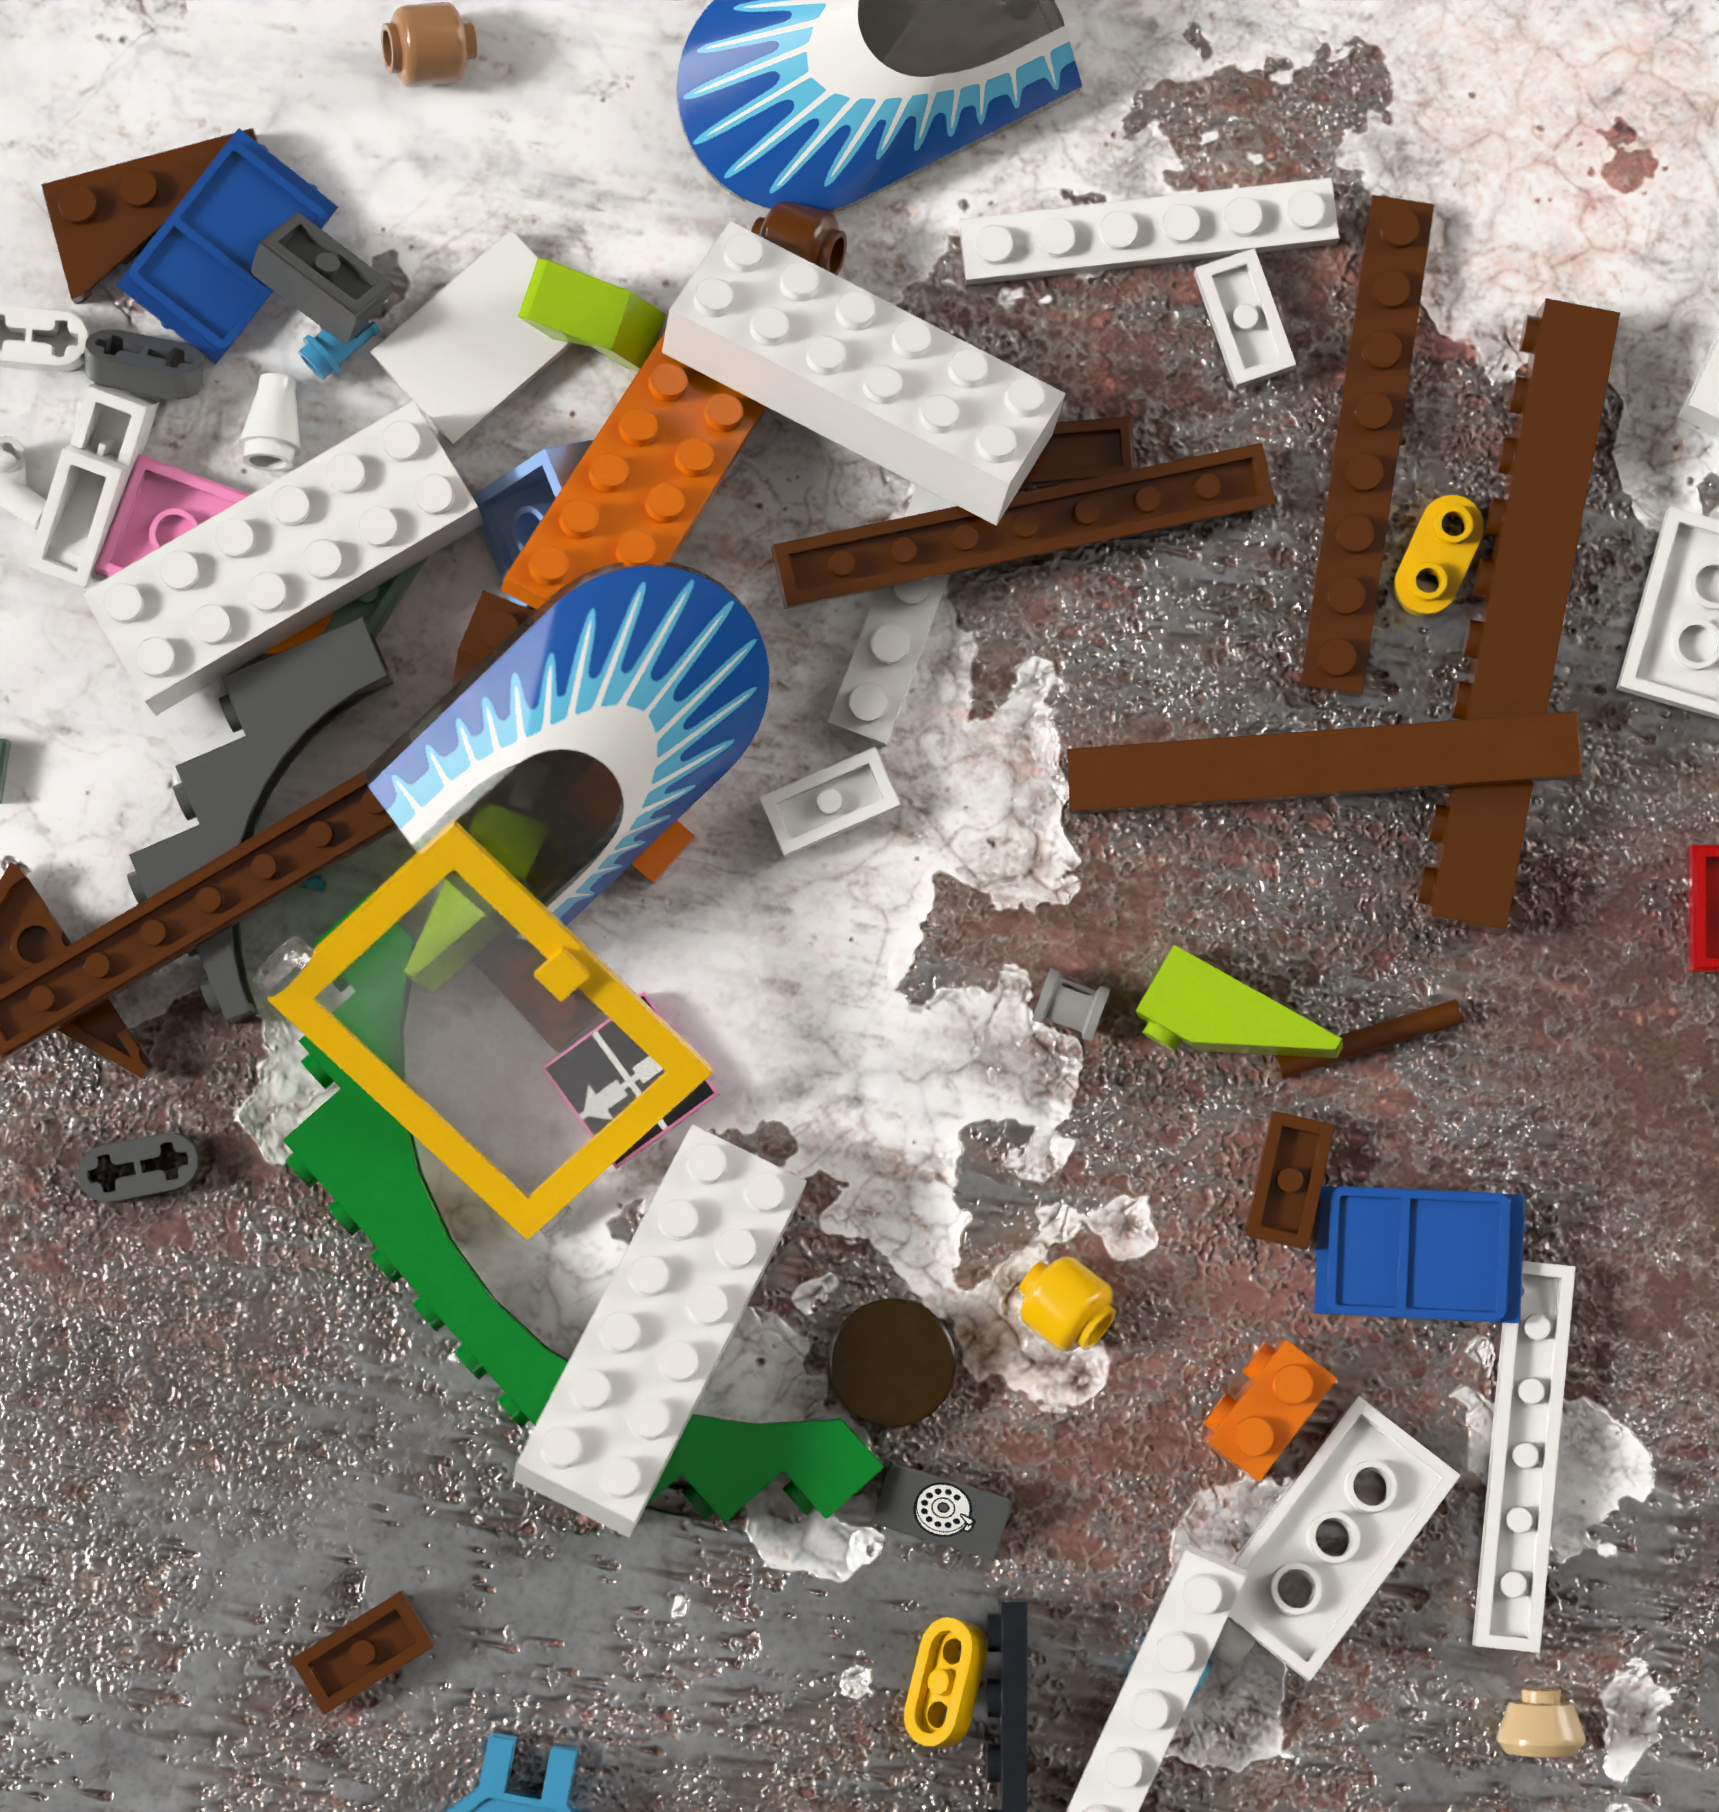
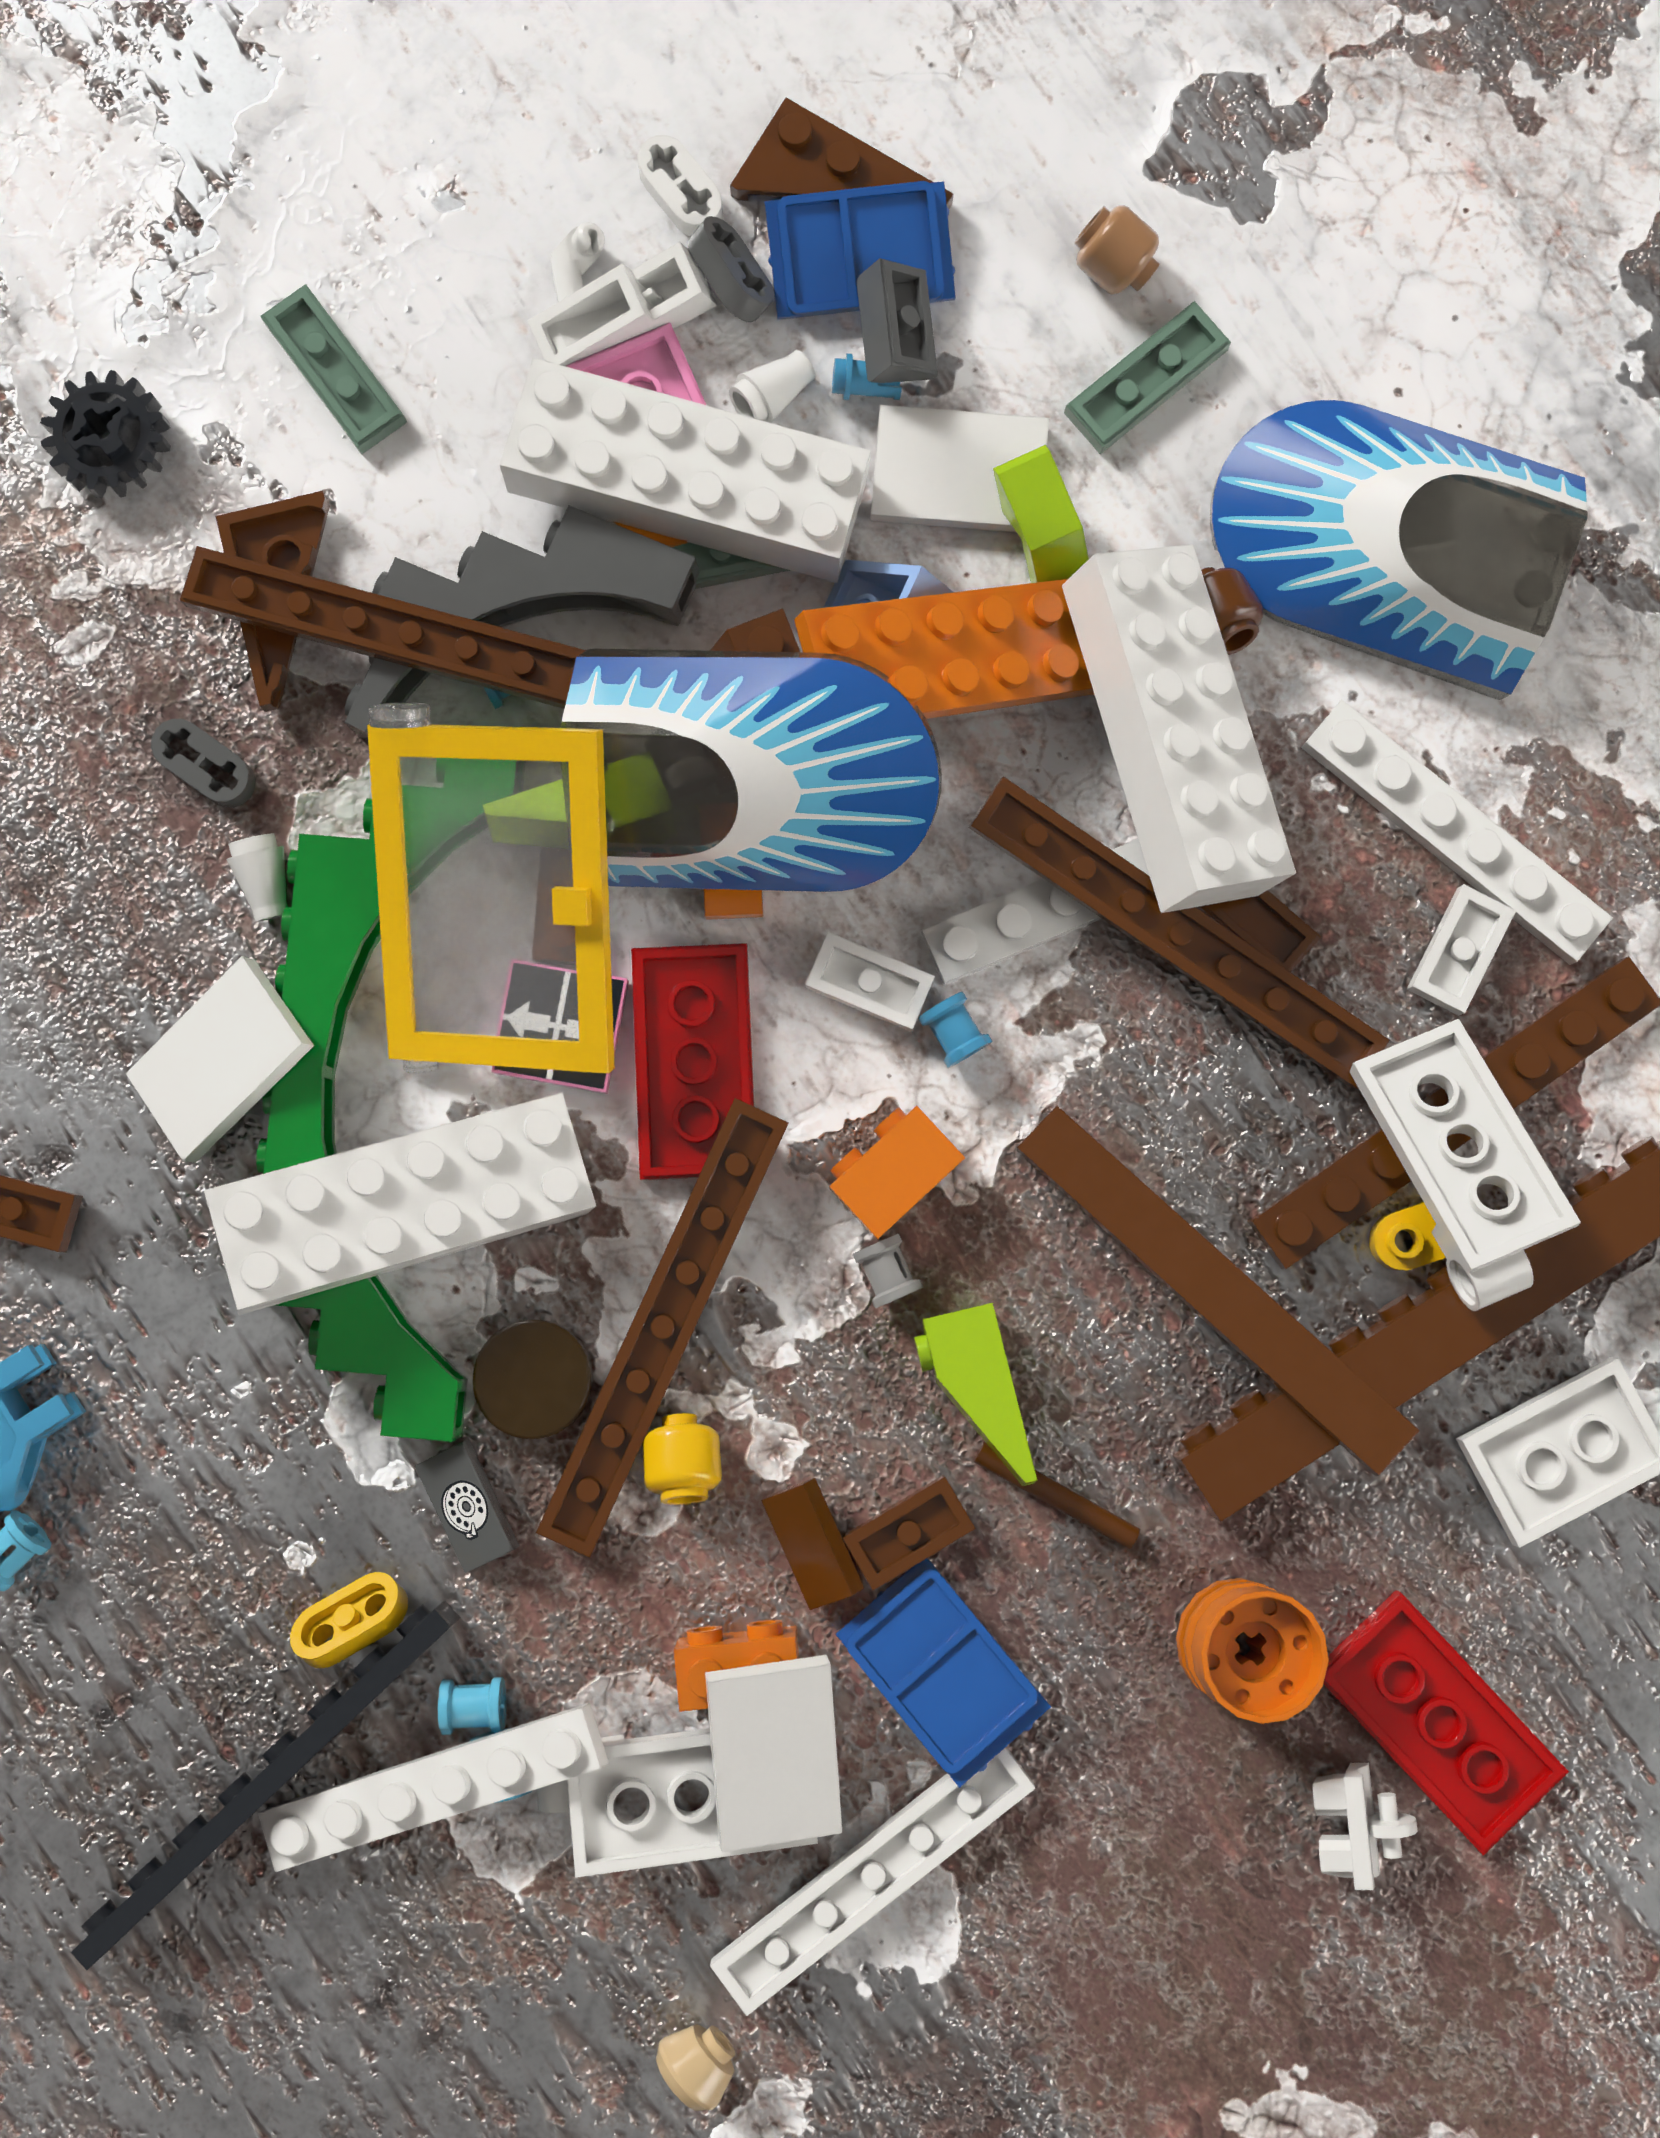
camera: 50 degrees right, 0 degrees up
none -> white tile [126,956,314,1163]
none -> white cone [226,833,288,922]
none -> medium azure bush [438,1677,506,1735]
none -> reddish brown plate [536,1098,789,1558]
none -> red tile [631,943,754,1181]
none -> white tile [705,1655,842,1852]
none -> reddish brown tile [761,1478,864,1610]
none -> orange brick [829,1106,965,1240]
none -> dark azure bush [918,991,993,1068]
none -> sand green tile [1064,301,1231,455]
none -> orange wheel [1176,1578,1329,1724]
none -> white hinge [1350,1019,1581,1311]

